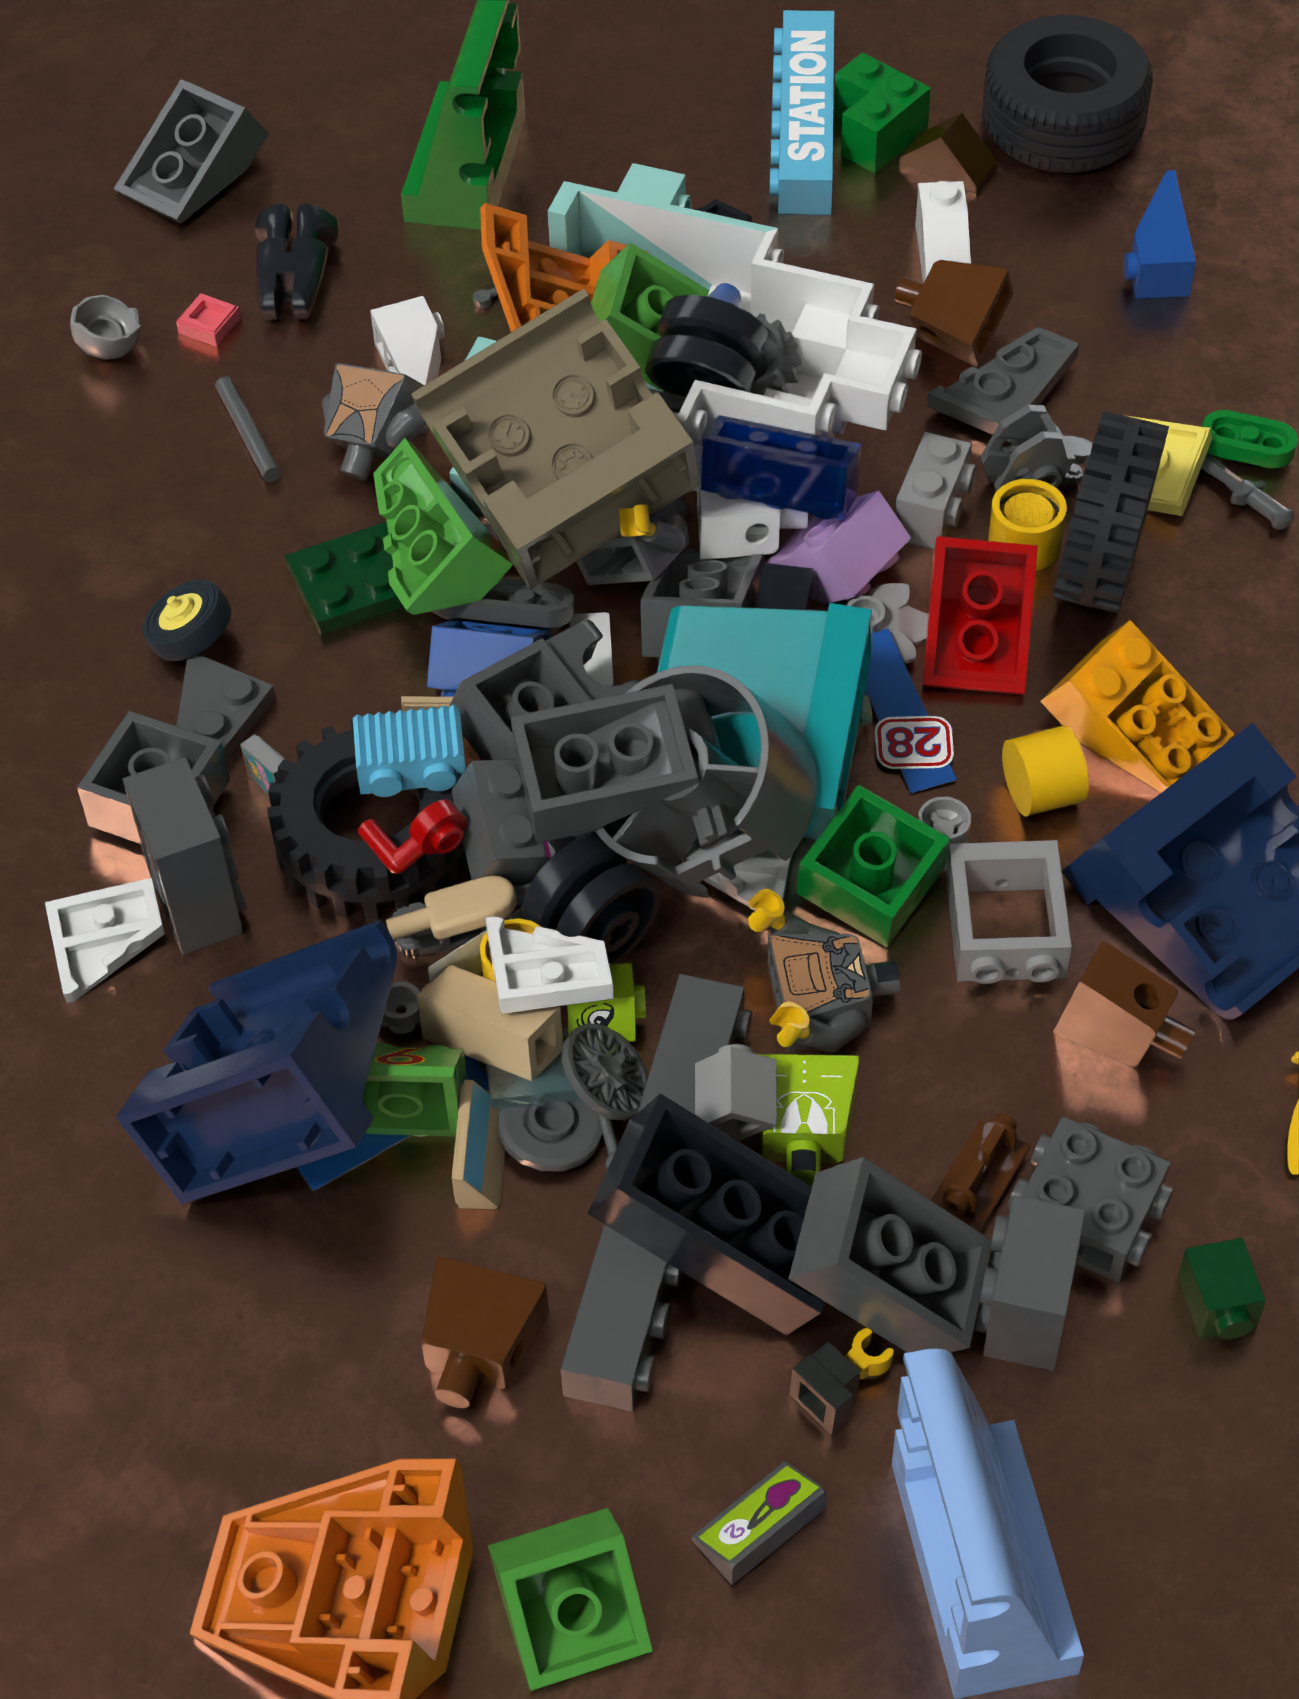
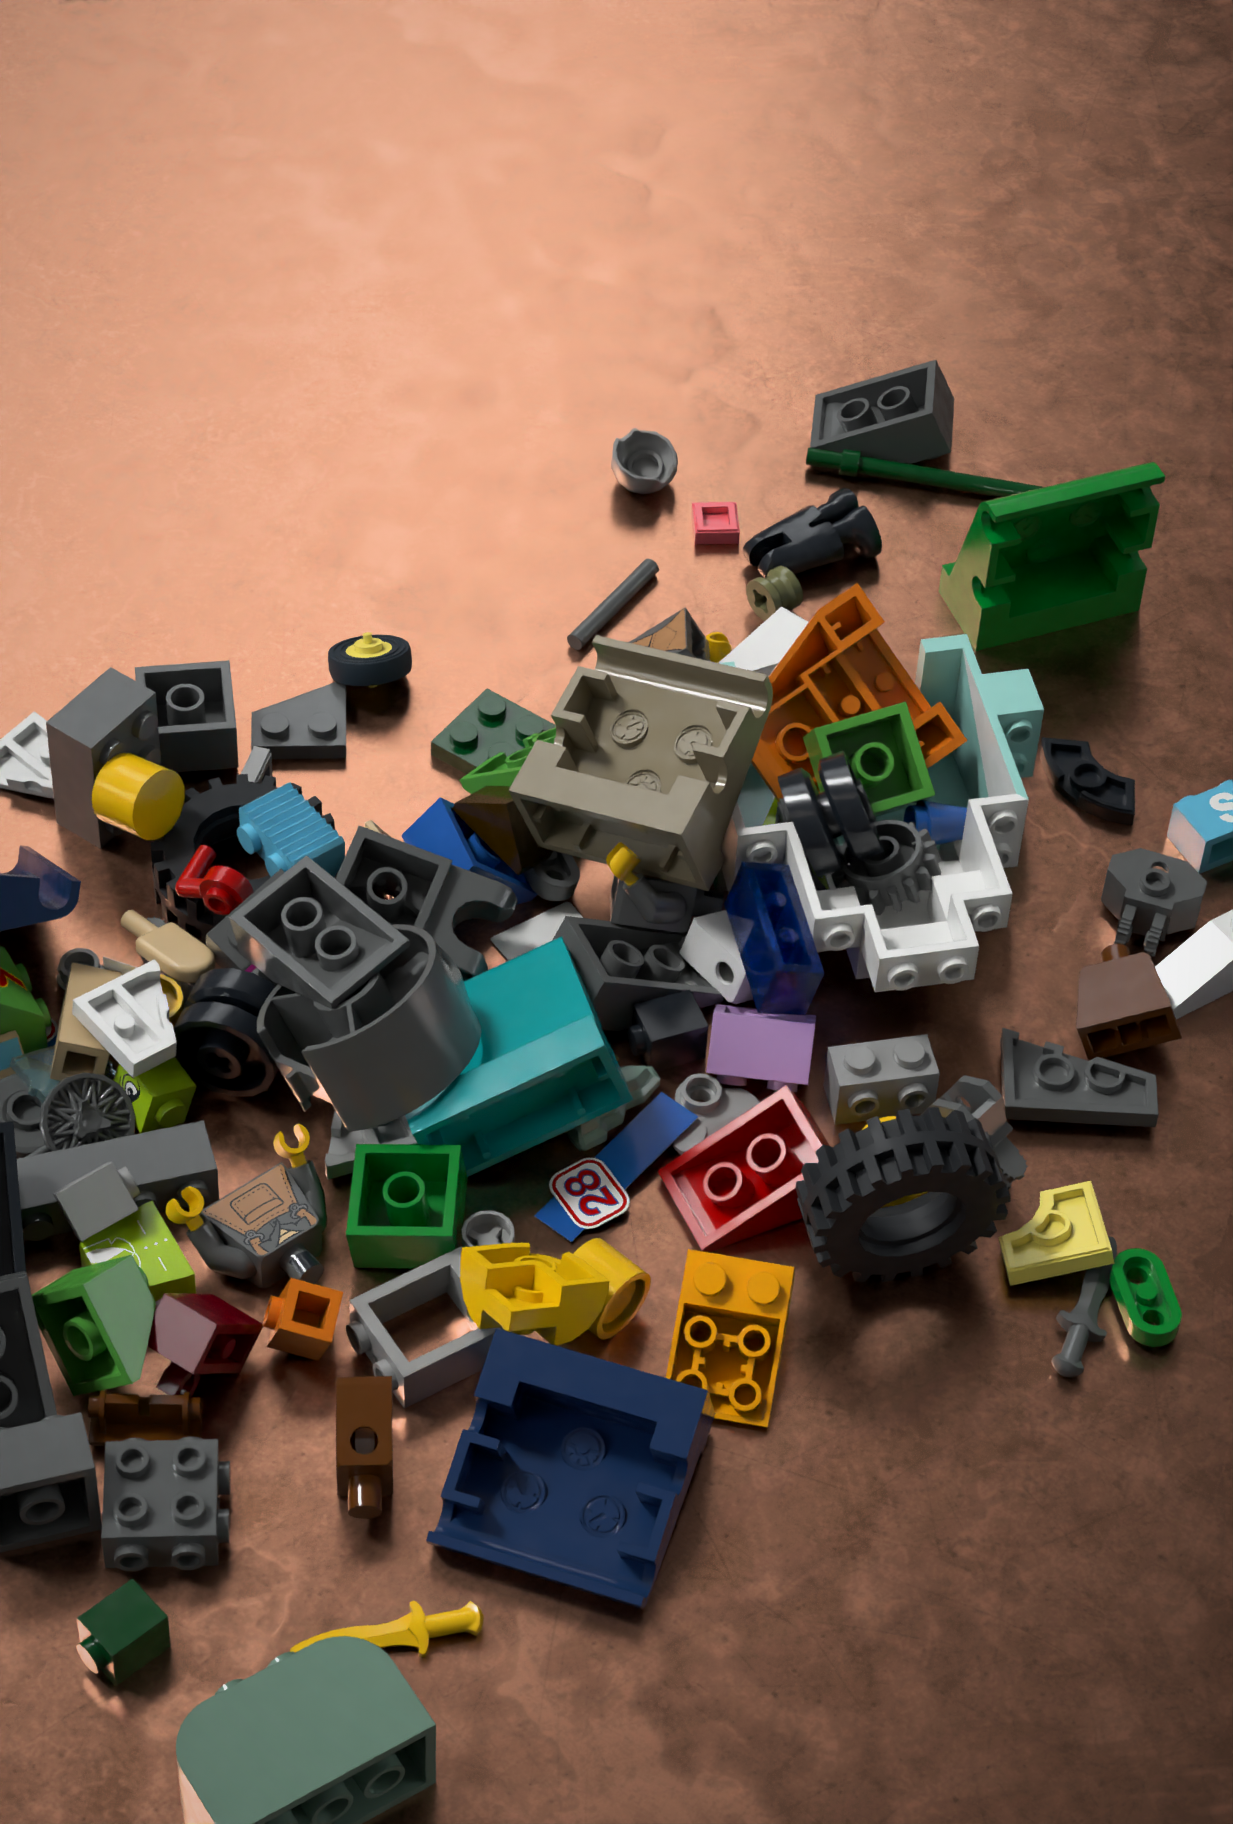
camera: 55 degrees right, 5 degrees down
none -> bright green slope [32,1255,156,1396]
none -> yellow piece [92,753,185,840]
none -> dark red brick [147,1293,263,1397]
none -> orange brick [263,1278,343,1361]
none -> dark brown slope [452,786,553,875]
none -> yellow brick [460,1243,610,1346]
none -> olive wheel [746,566,803,621]
none -> dark green bar [806,447,1043,497]
none -> dark grey hinge [1101,848,1207,957]

